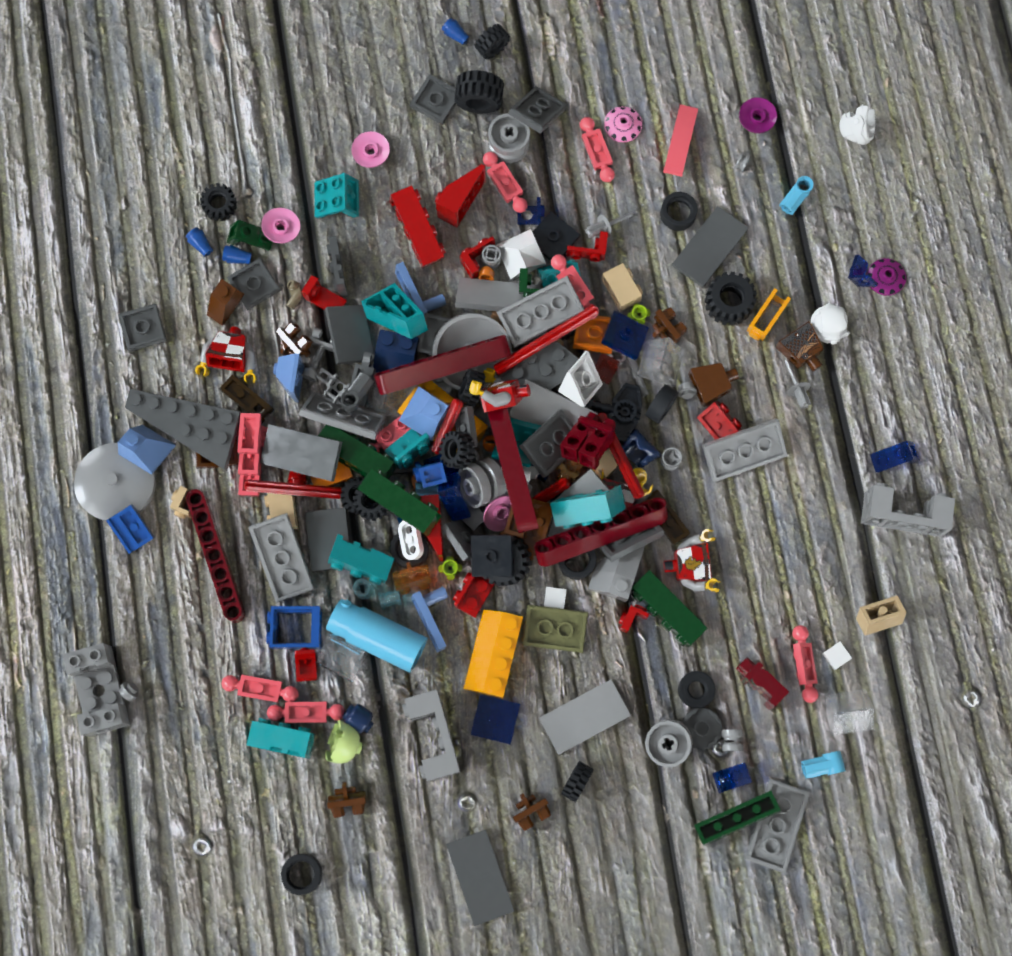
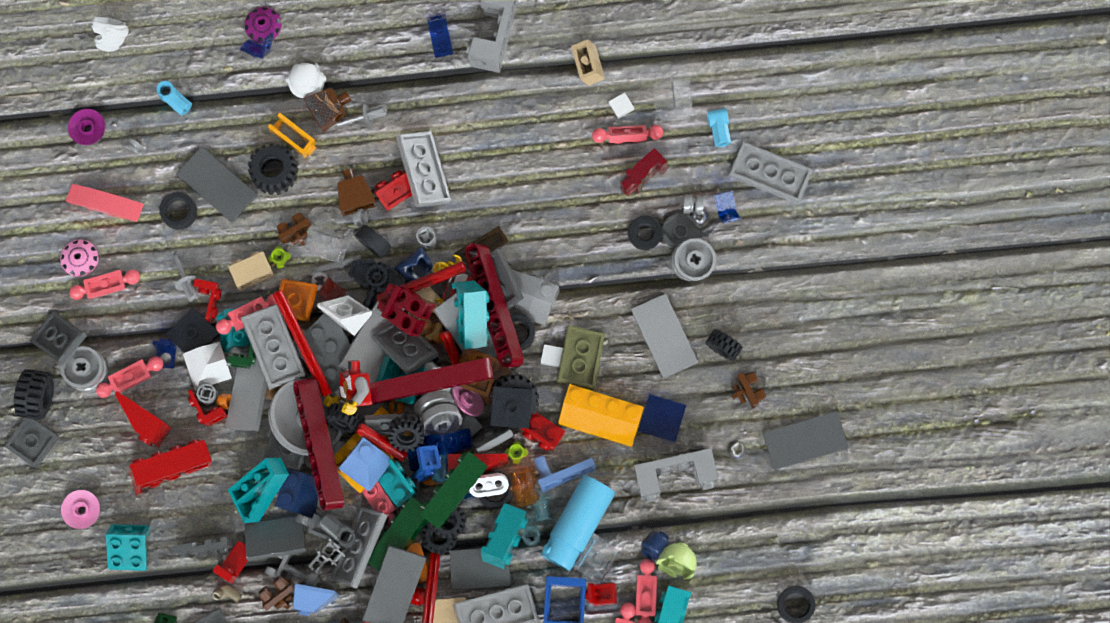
camera: 80 degrees left, 0 degrees up
bright pink dish [261,208,300,243] -> none
reddish brown hips [327,781,366,818] -> none
medium blue piece [395,262,446,314] -> none
clear blue plate [601,310,649,361] -> none
red bracket [618,604,649,633] -> none
dark green brick [631,570,708,647] -> none
torso [663,529,720,593] -> none
dark green brick [694,791,781,846] -> none

